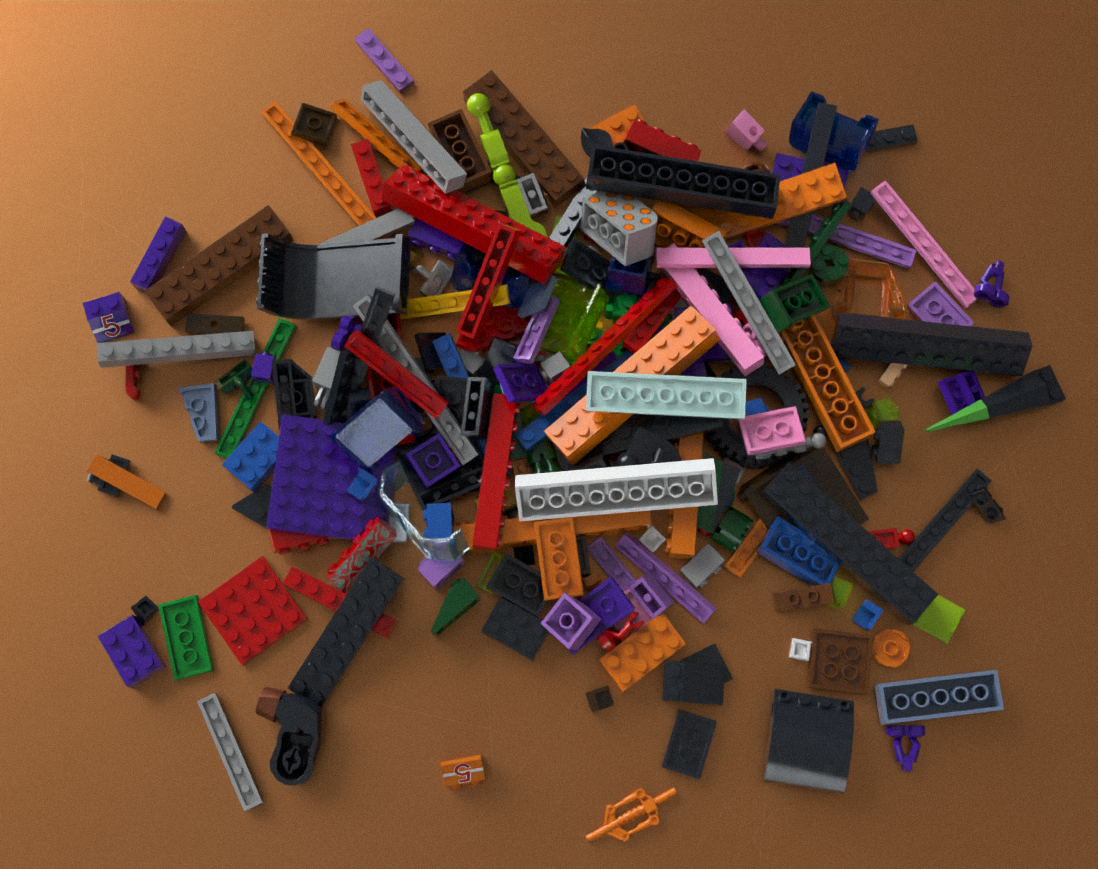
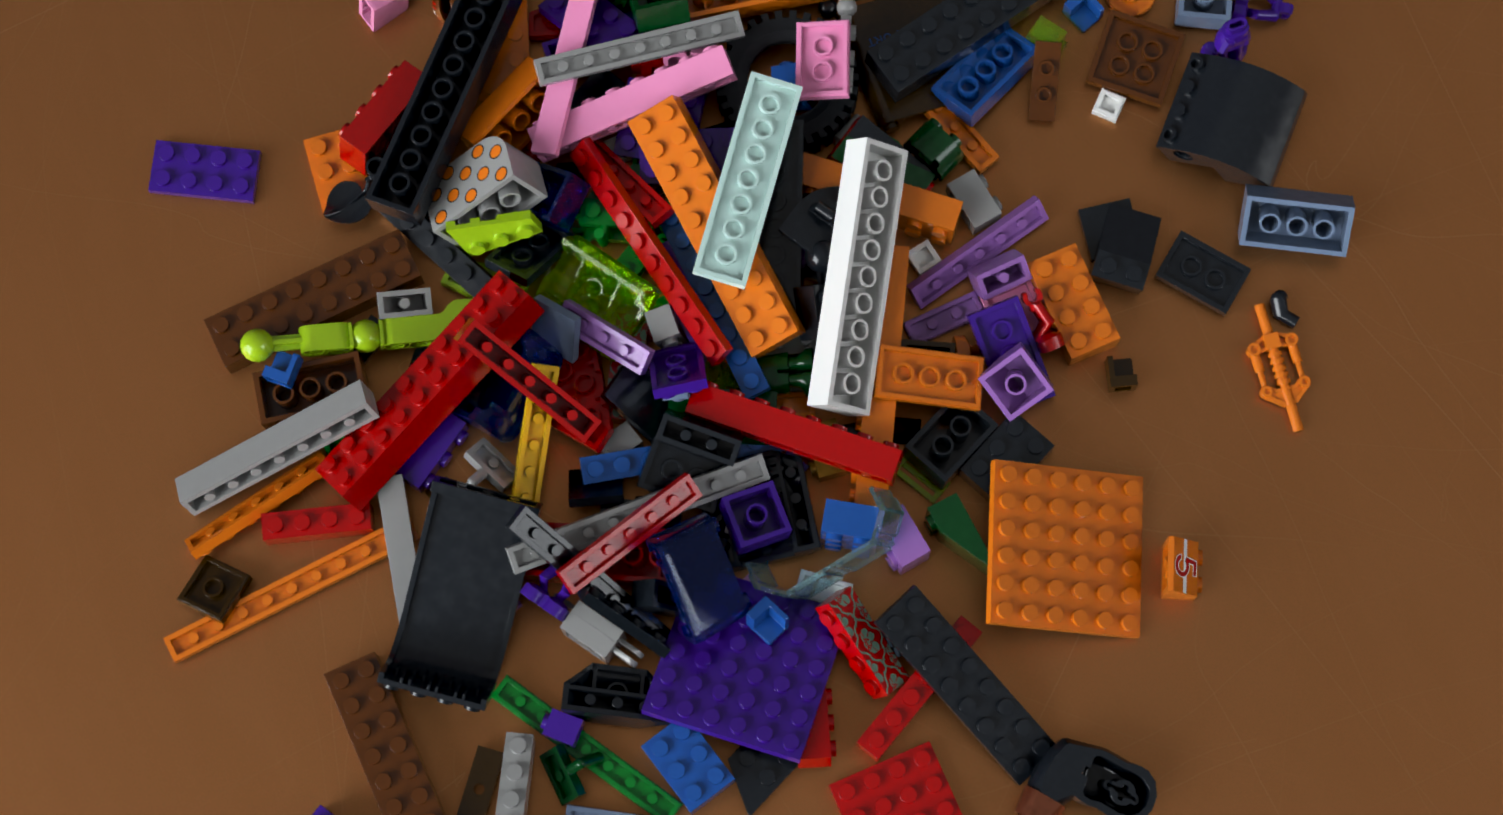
camera: 75 degrees left, 0 degrees up
medium lavender plate [354,28,414,93] -> none
none -> dark purple plate [148,140,262,204]
none -> blue panel [262,351,304,389]
none -> lime wing [445,210,543,257]
none -> orange plate [986,459,1143,639]
none -> dark purple piece [1200,17,1251,61]
none -> sand blue brick [1238,184,1355,257]
none -> black arm [1270,290,1300,328]

